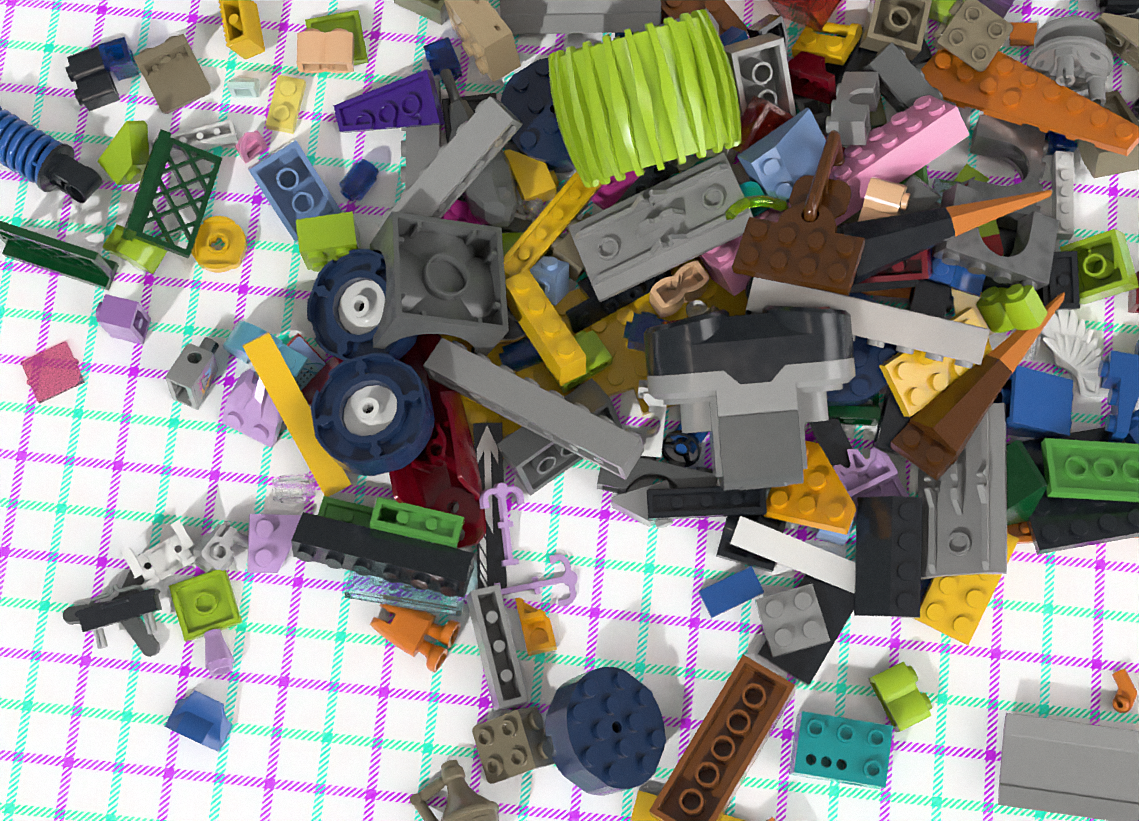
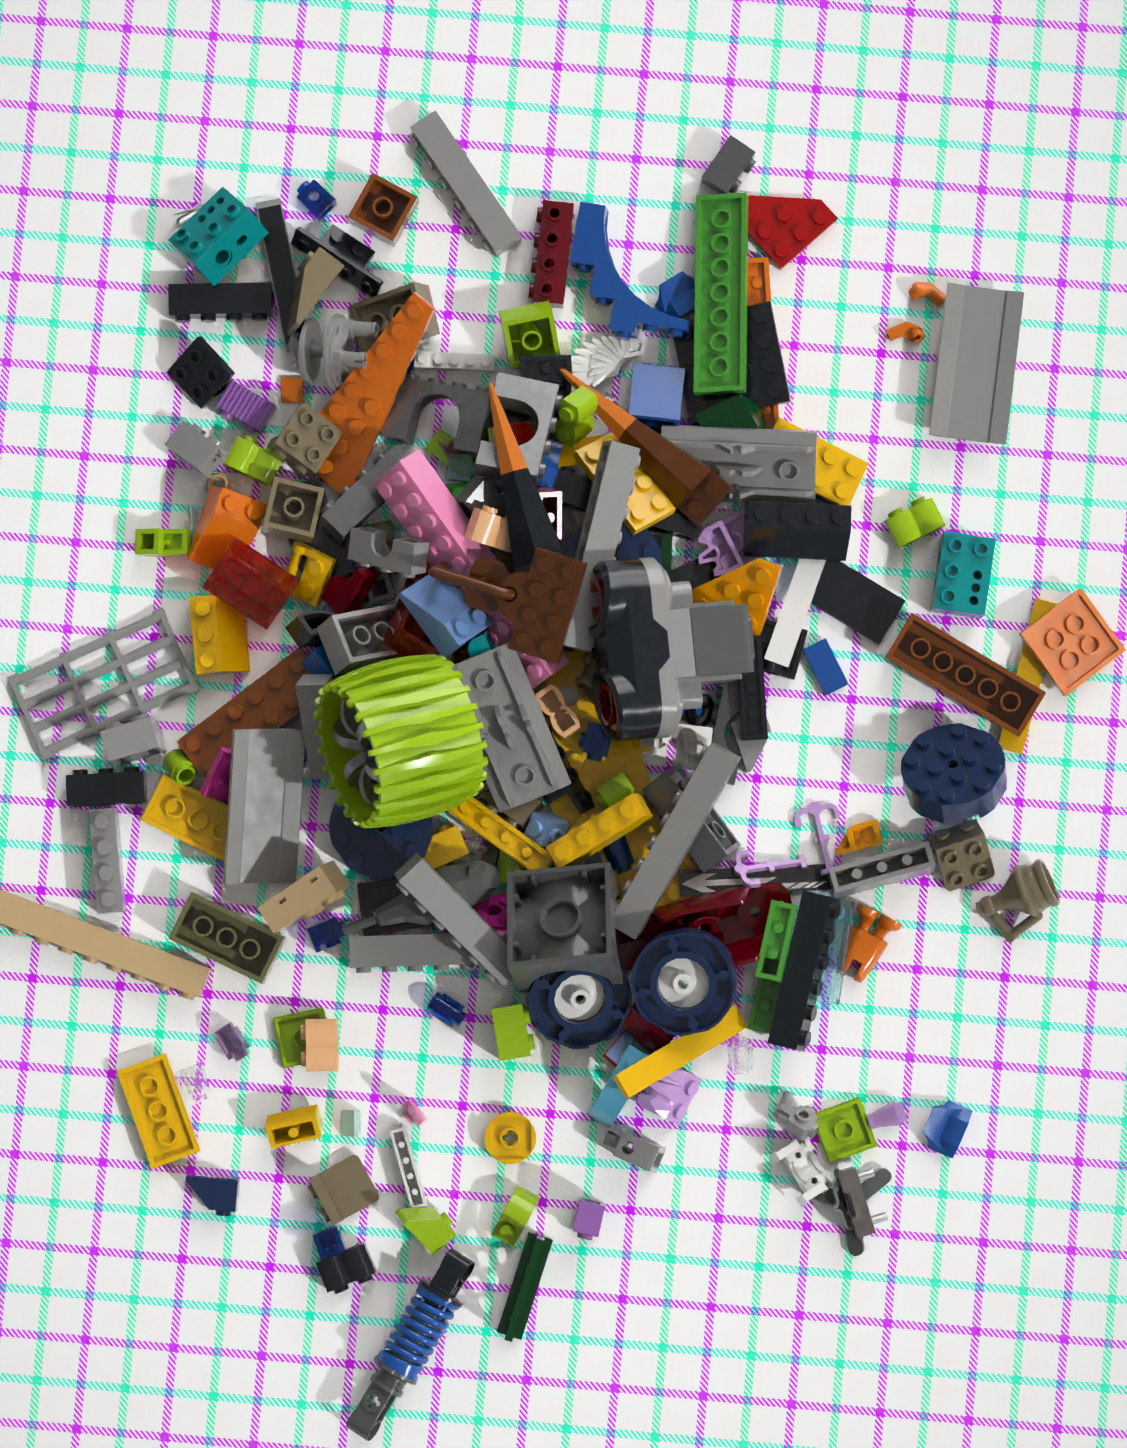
camera: 90 degrees left, 10 degrees up
clear pink piece [20,341,85,404] -> none
dark green fence [121,129,223,259] -> none
medium blue slope [247,139,342,241] -> none
lavender wing [247,514,301,573] -> none
light yellow plate [265,75,306,134] -> none
dark purple wing [333,69,445,133] -> none
clear neon green piece [725,195,789,220] -> none
light grey plate [755,584,830,658] -> none

